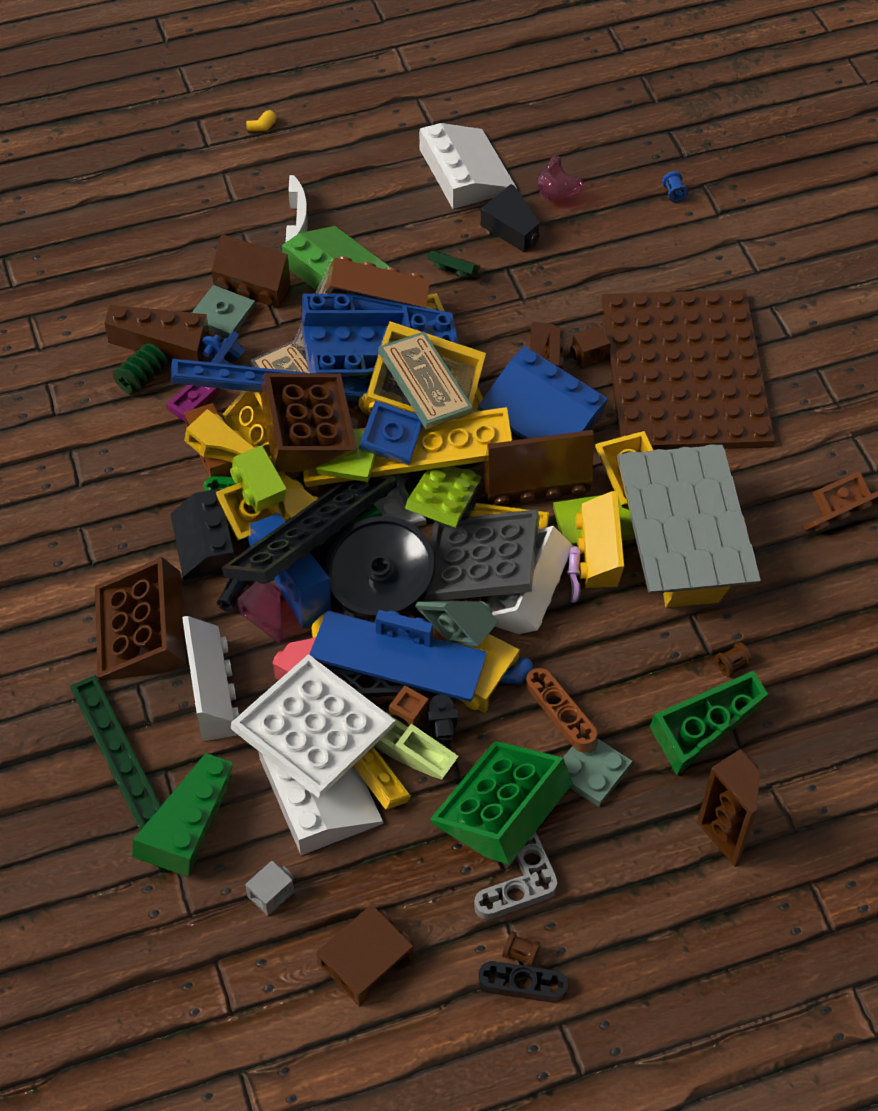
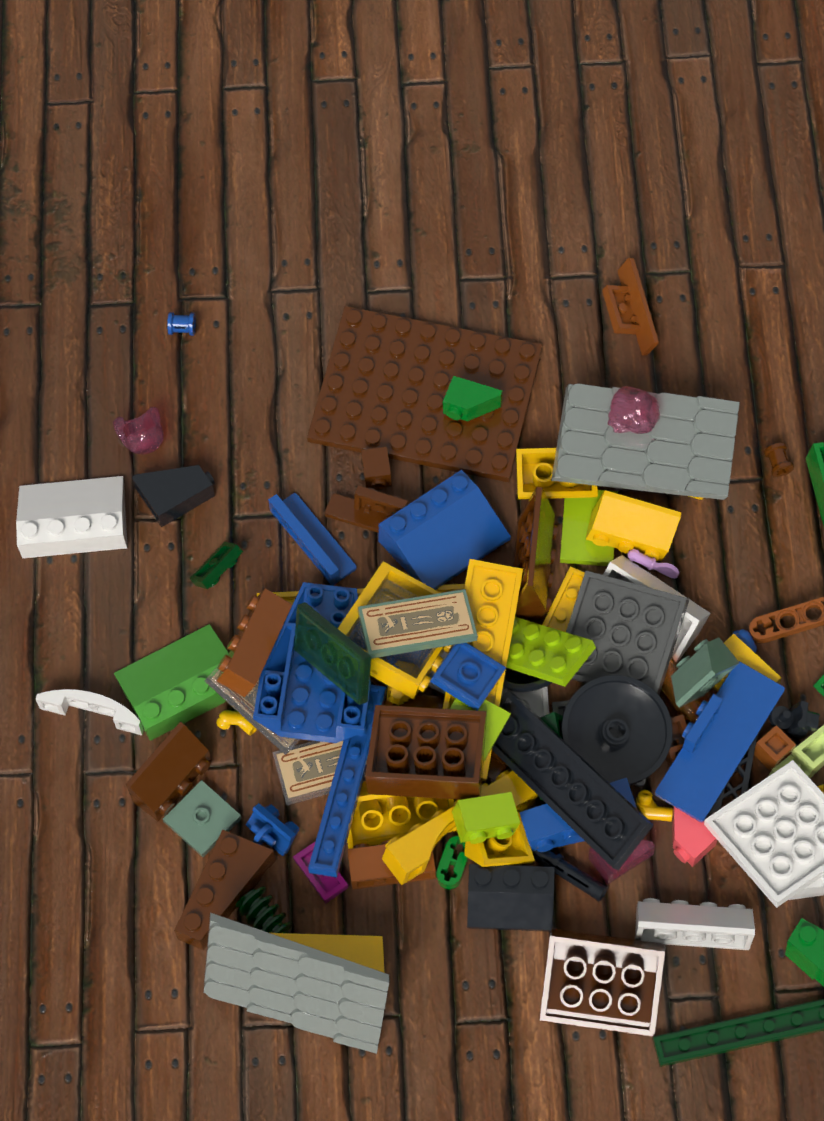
camera: 70 degrees left, 10 degrees up
none -> light grey piece [204,913,389,1054]
none -> blue panel [268,493,357,586]
none -> clear green tile [294,602,372,705]
none -> green slope [443,376,503,421]
none -> clear pink hair [607,386,660,434]

